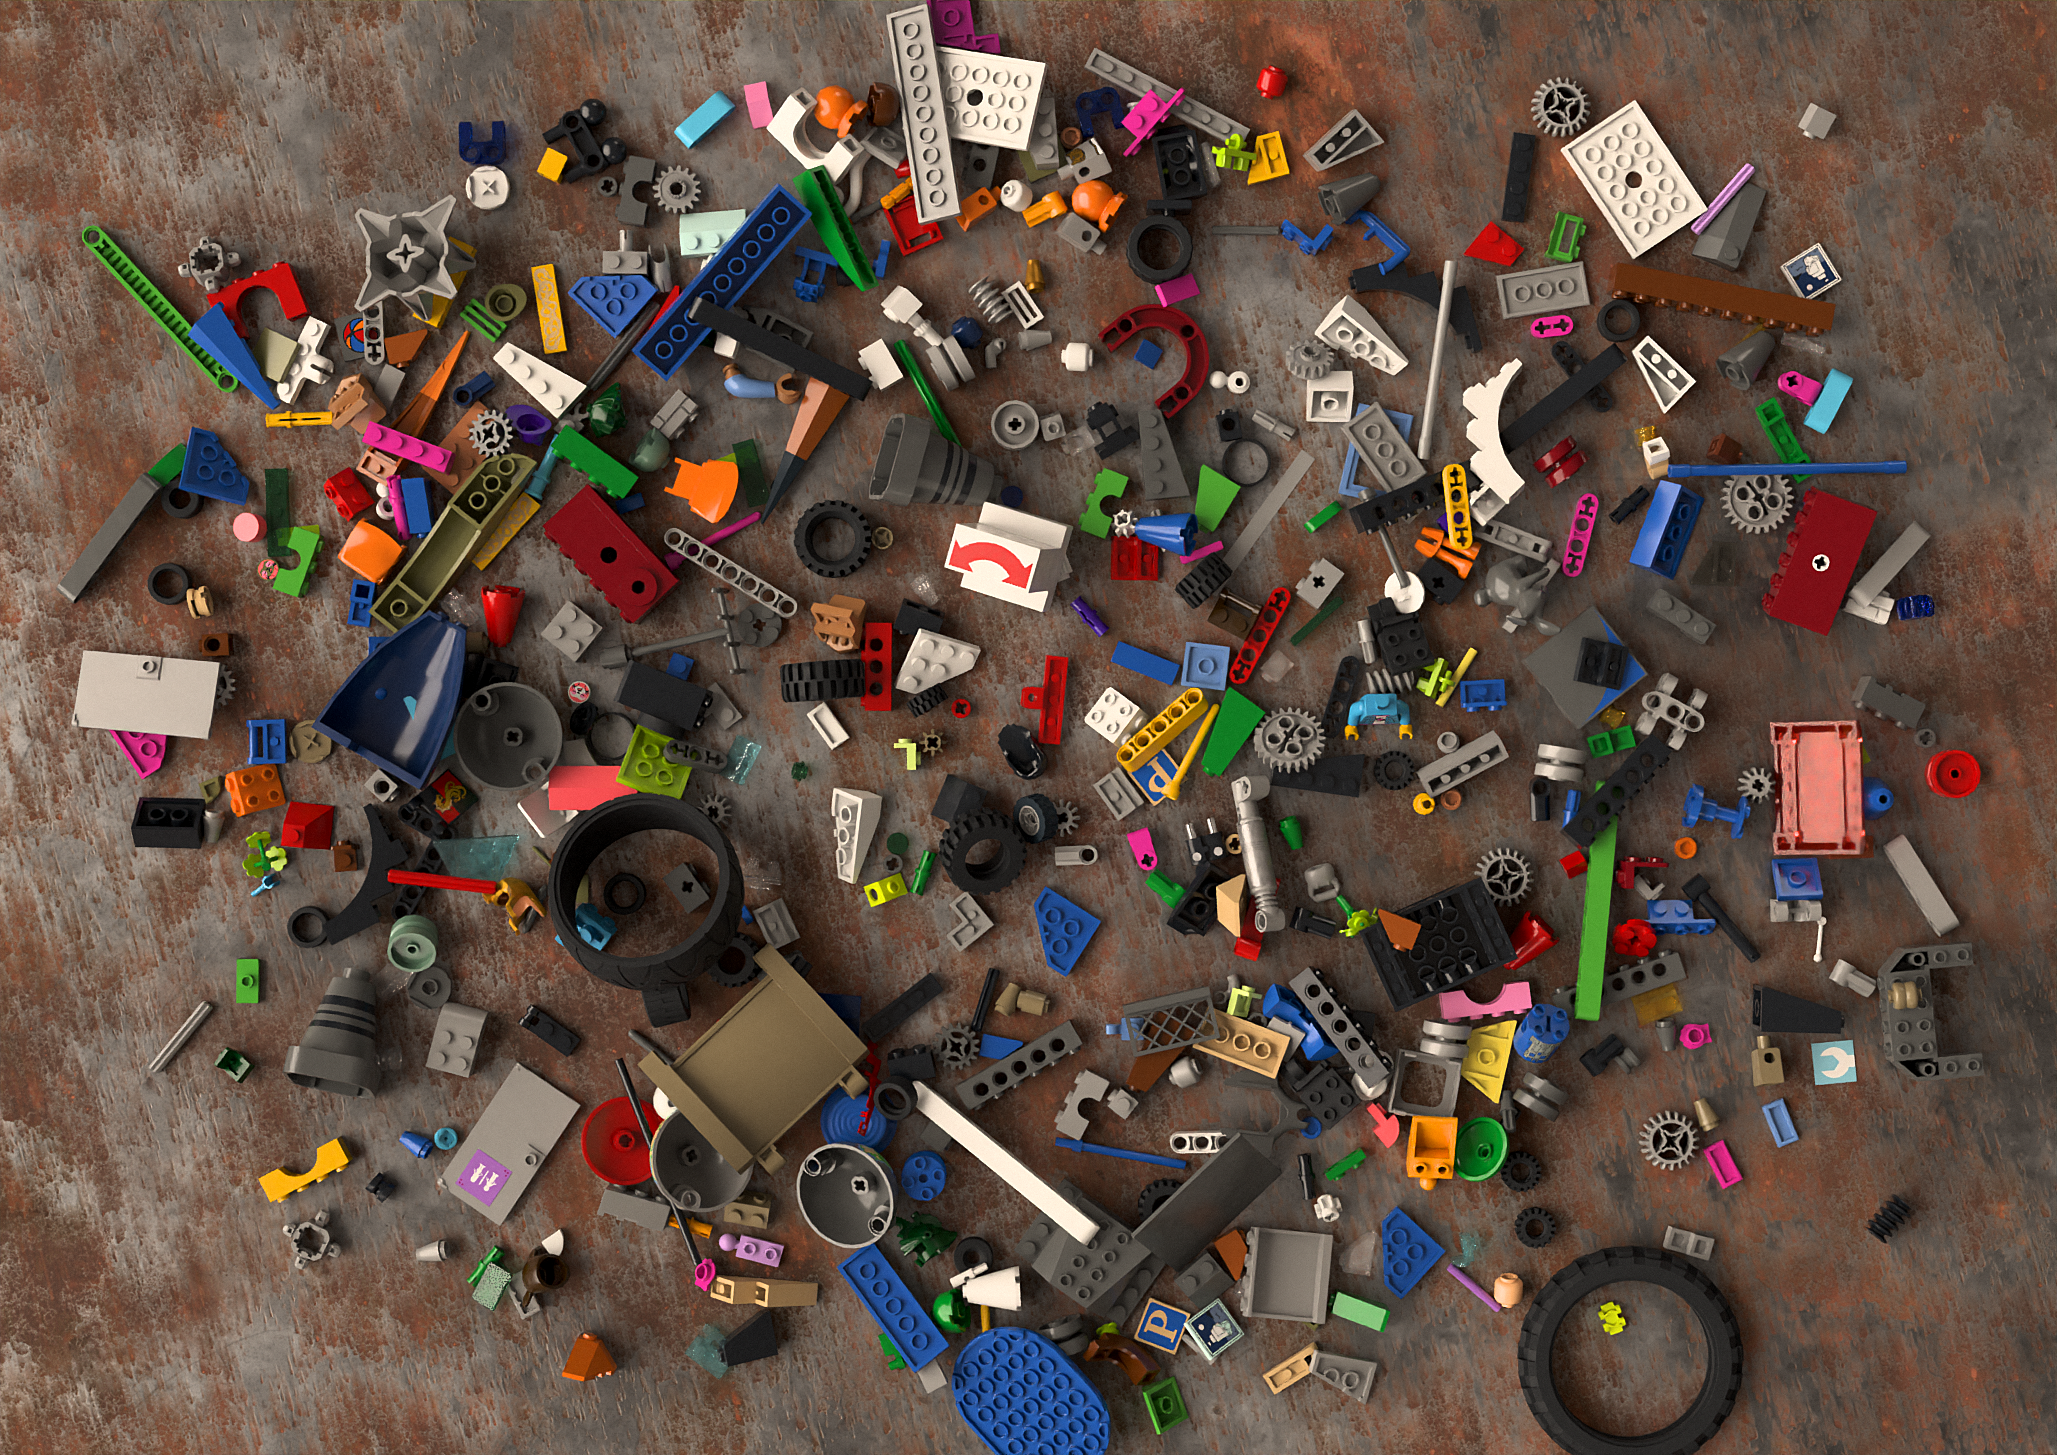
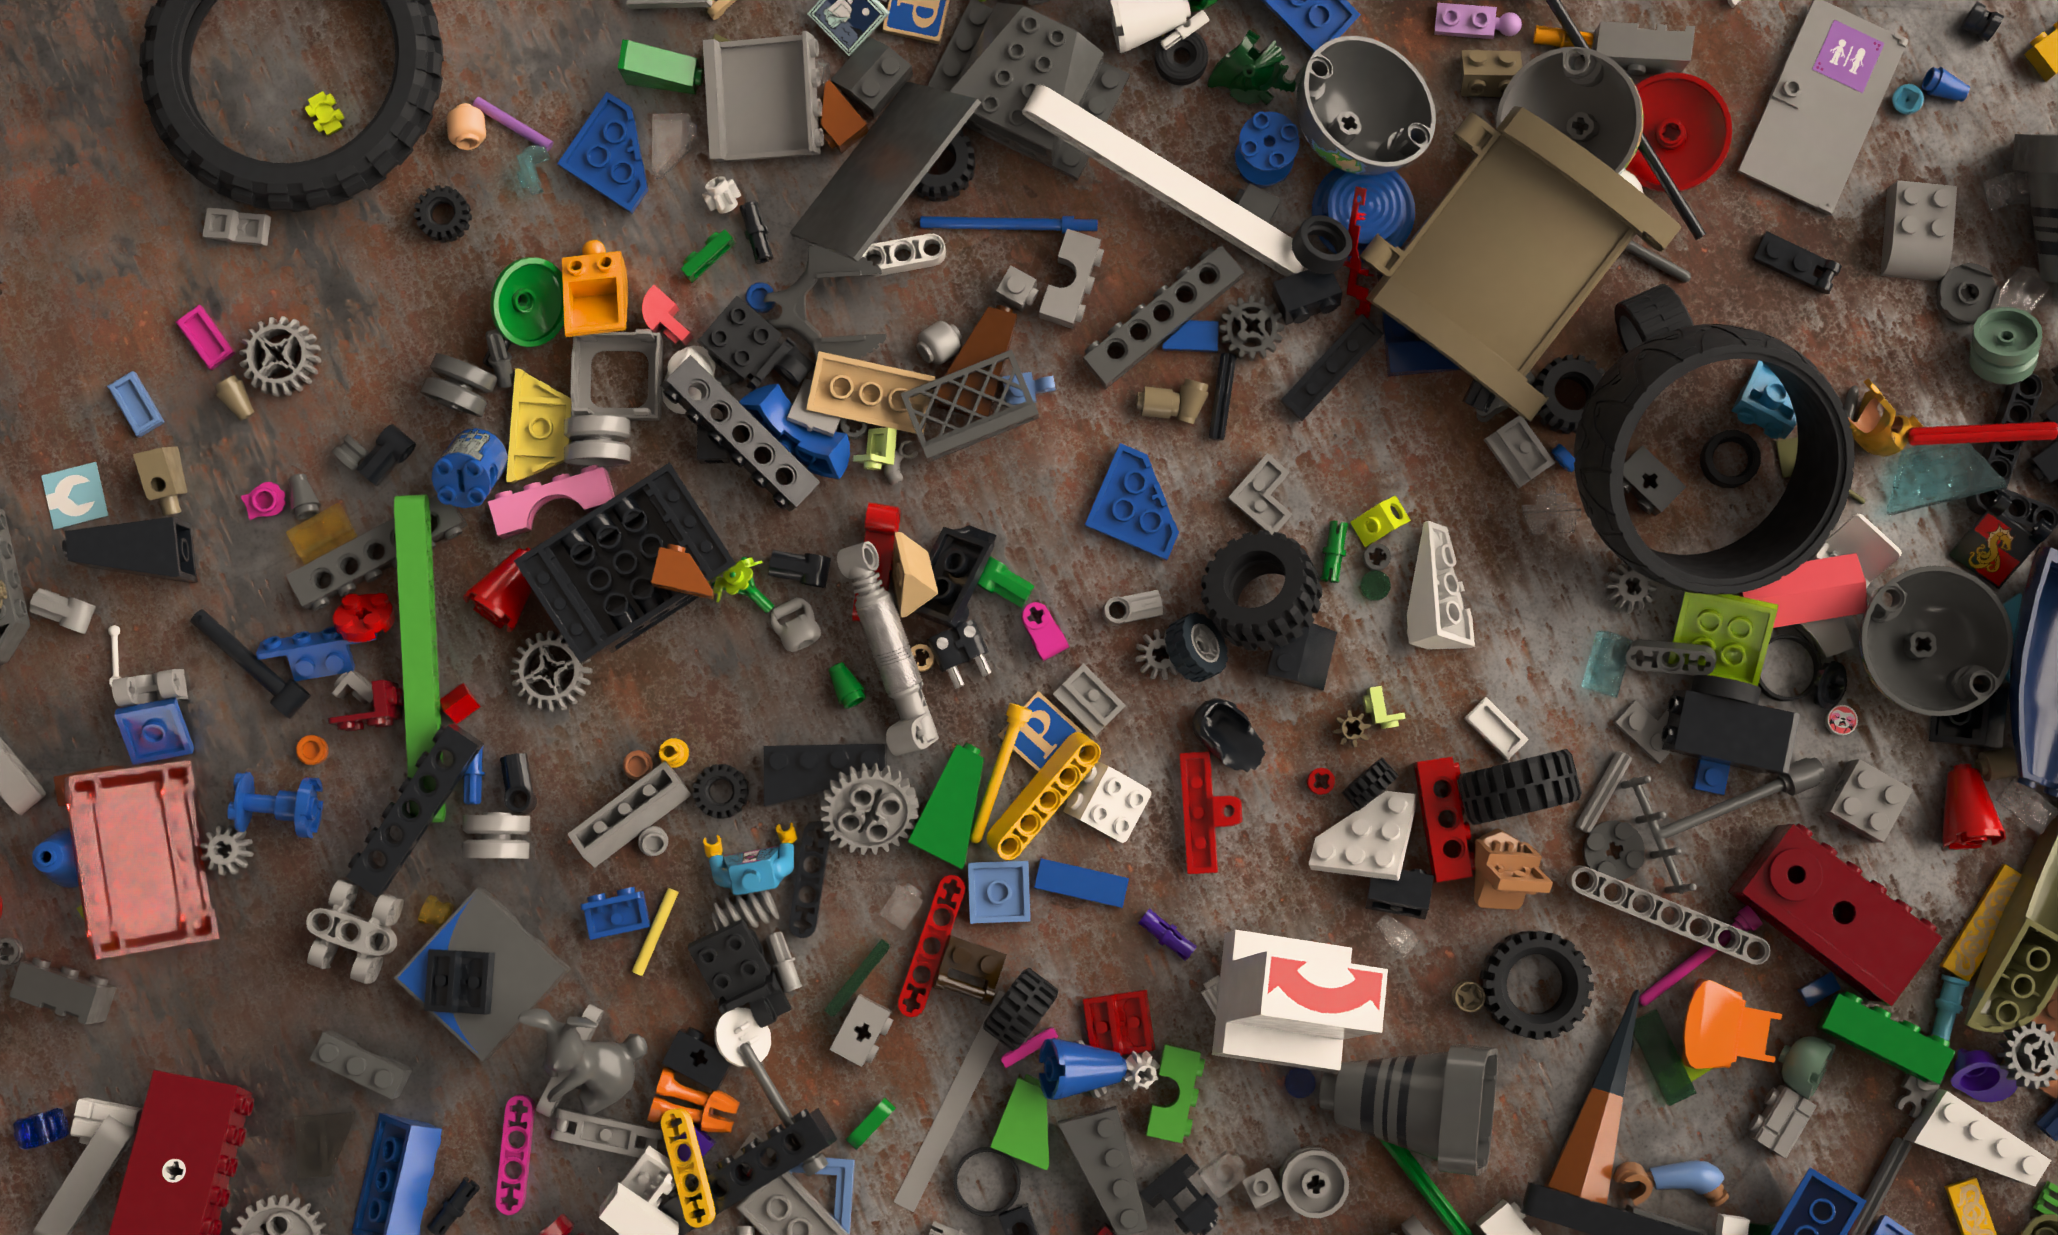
camera: 175 degrees right, 5 degrees down
dark green helmet [586,382,628,438] -> none
clear green plate [791,761,808,782] -> none
lime hips [1416,657,1455,699] -> none
black tyre [1500,1151,1542,1192] -> none
green slope [1587,724,1637,759] -> none
none -> light grey axle [1575,751,1632,833]

